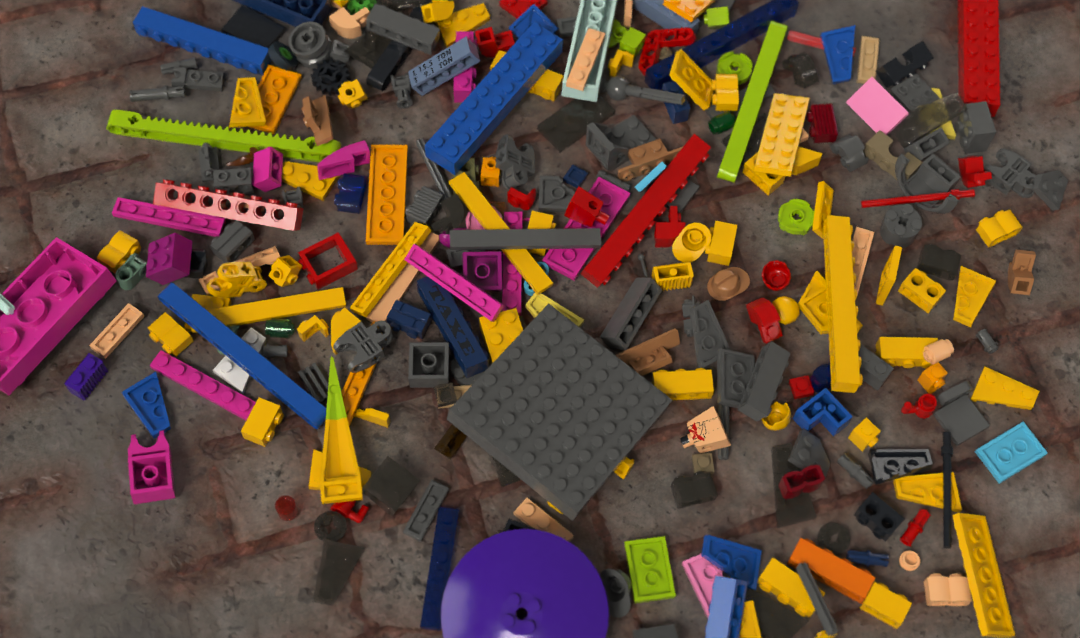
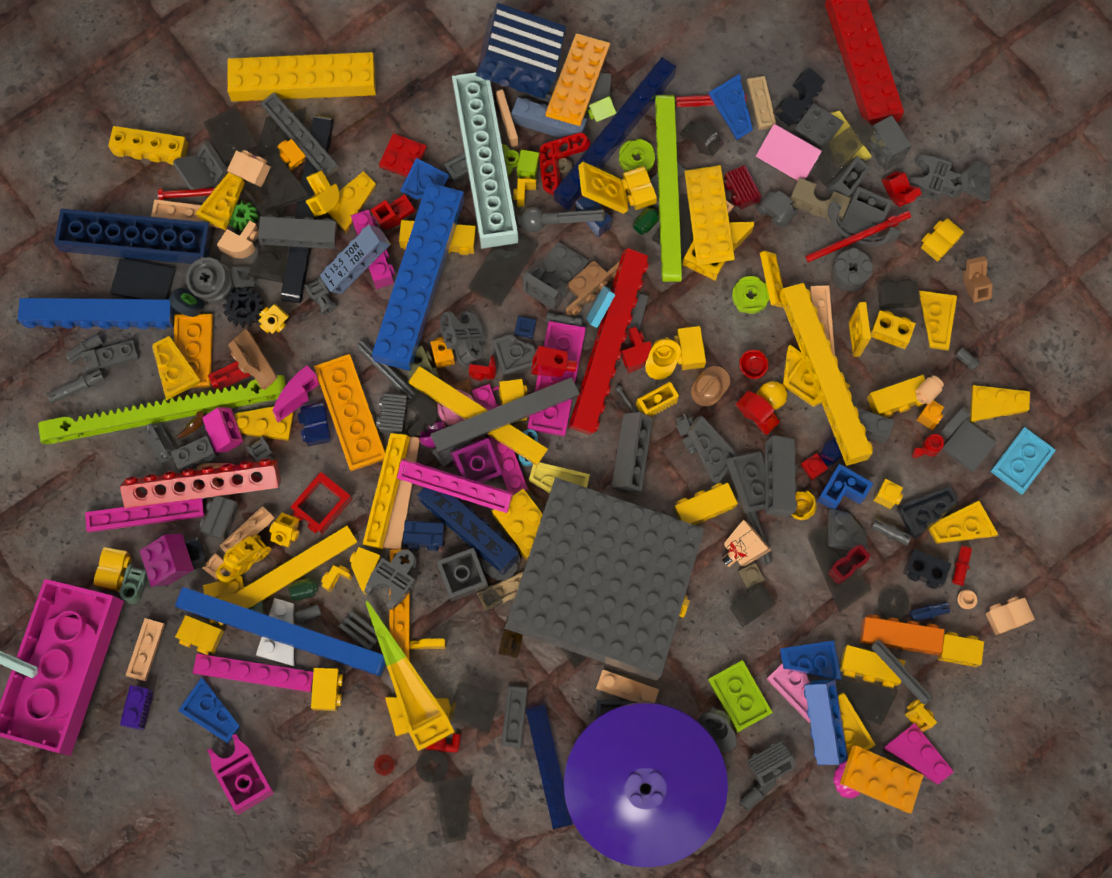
camera: 20 degrees left, 10 degrees up
light nougat plate [566,28,605,91] -> none
medium nougat bracket [615,328,680,376] -> none
black bar [941,431,953,549] -> none
yellow plate [952,513,1015,638] -> none
none -> red hinge [208,361,251,391]

